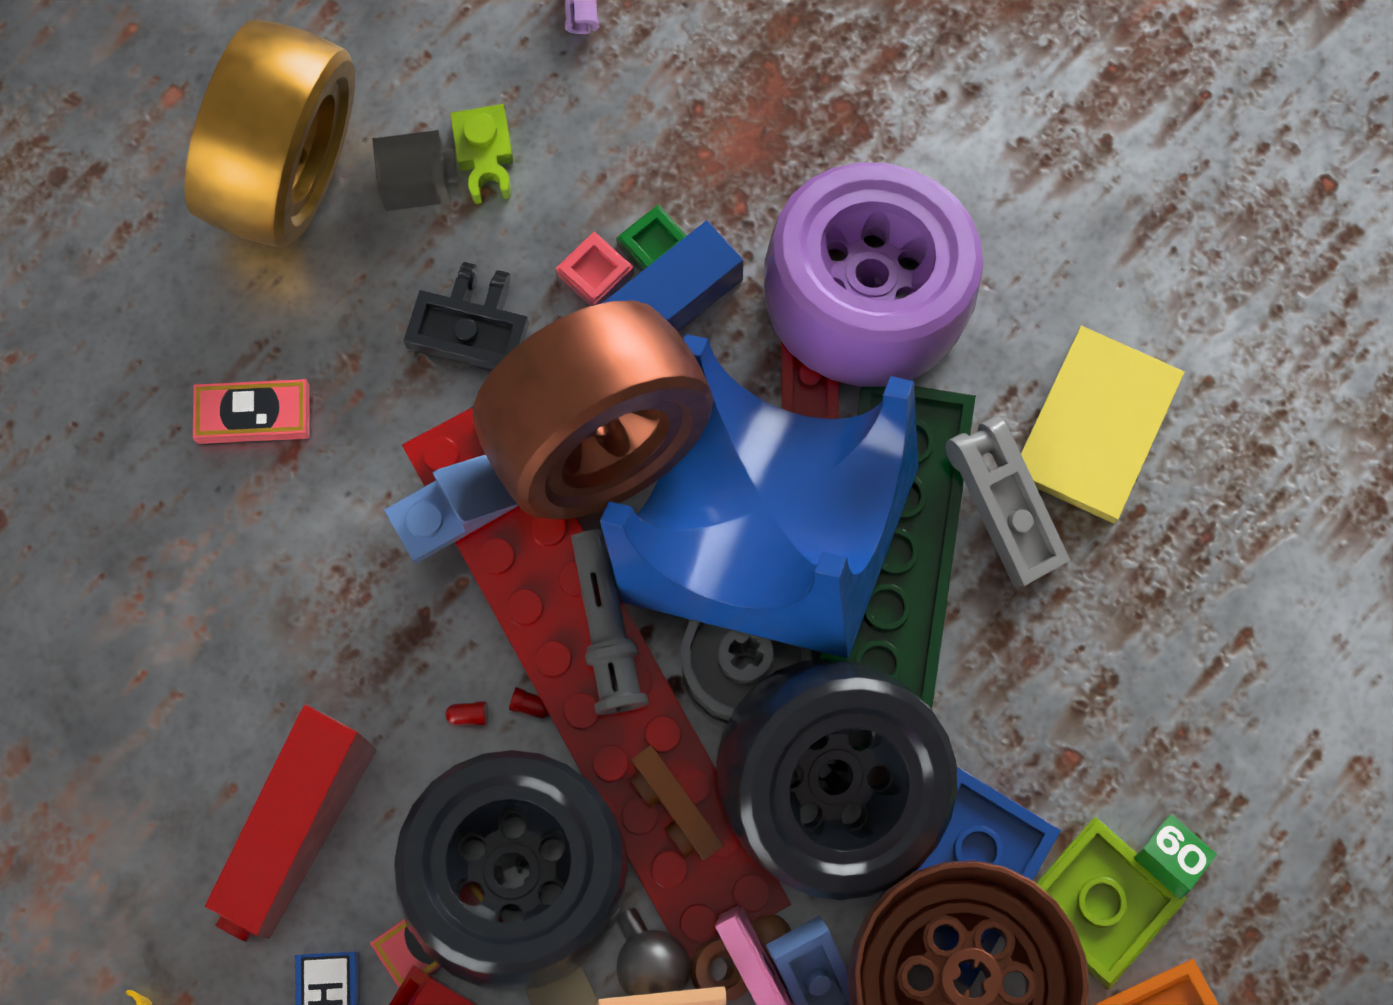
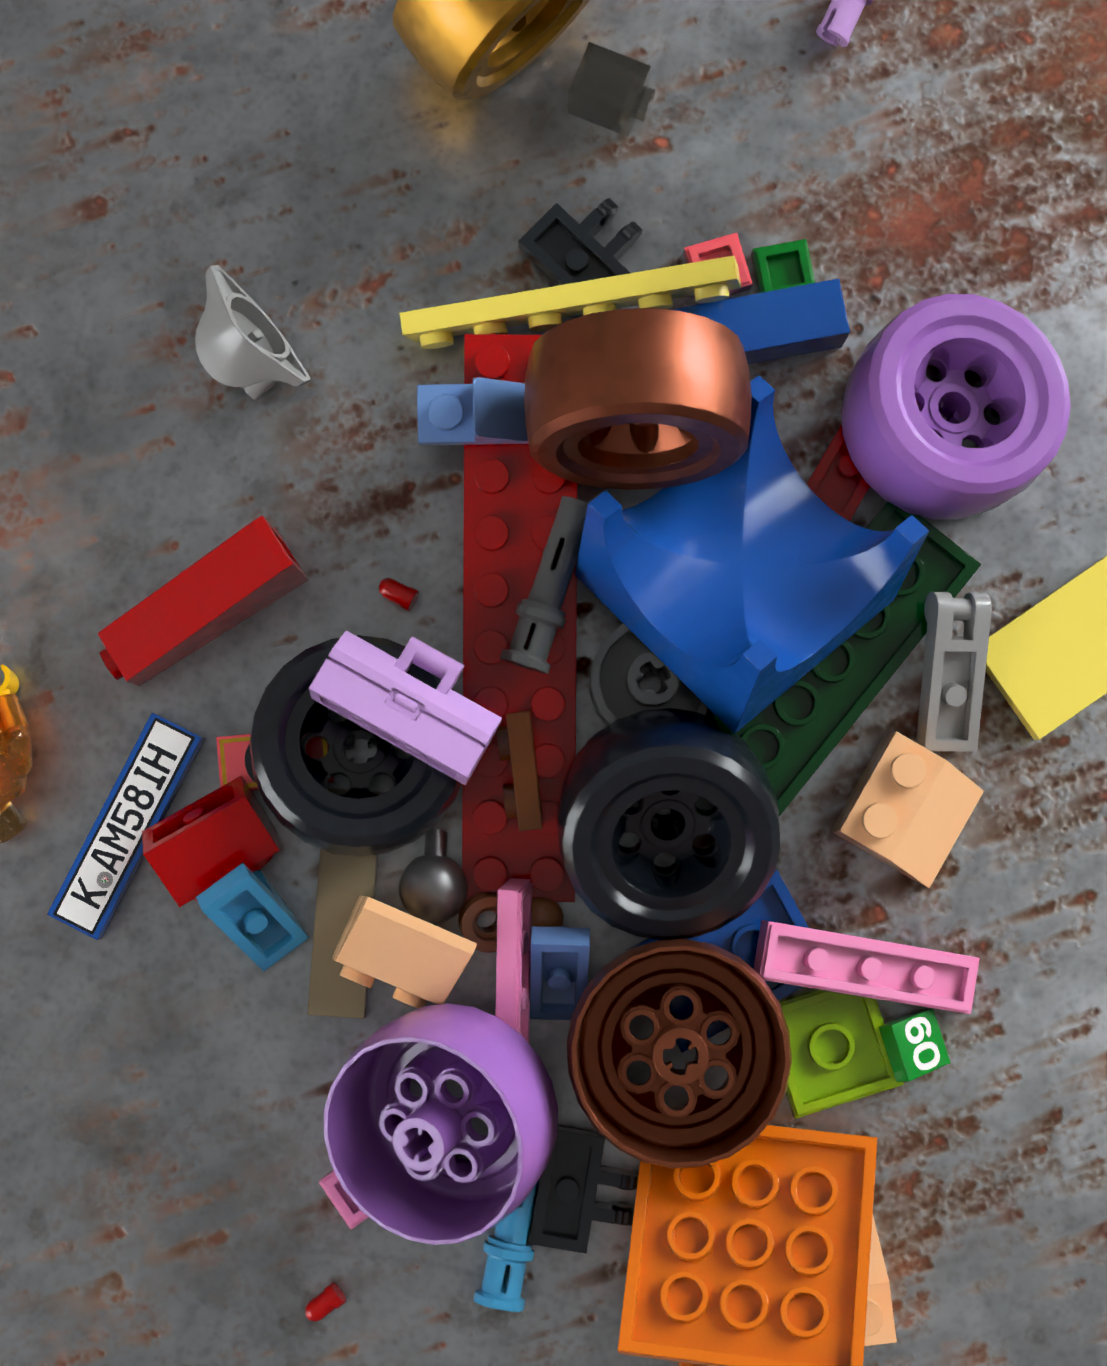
camera: 30 degrees right, 10 degrees up
tile [193,379,310,444] -> none
lime plate [450,104,514,204] -> none
red piece [509,687,549,719] -> none
none -> light grey hat [195,265,311,400]
none -> lavender piece [309,630,502,785]
none -> light yellow plate [399,256,741,349]
none -> bright pink tile [753,920,980,1014]
none -> light nougat slope [830,731,984,888]

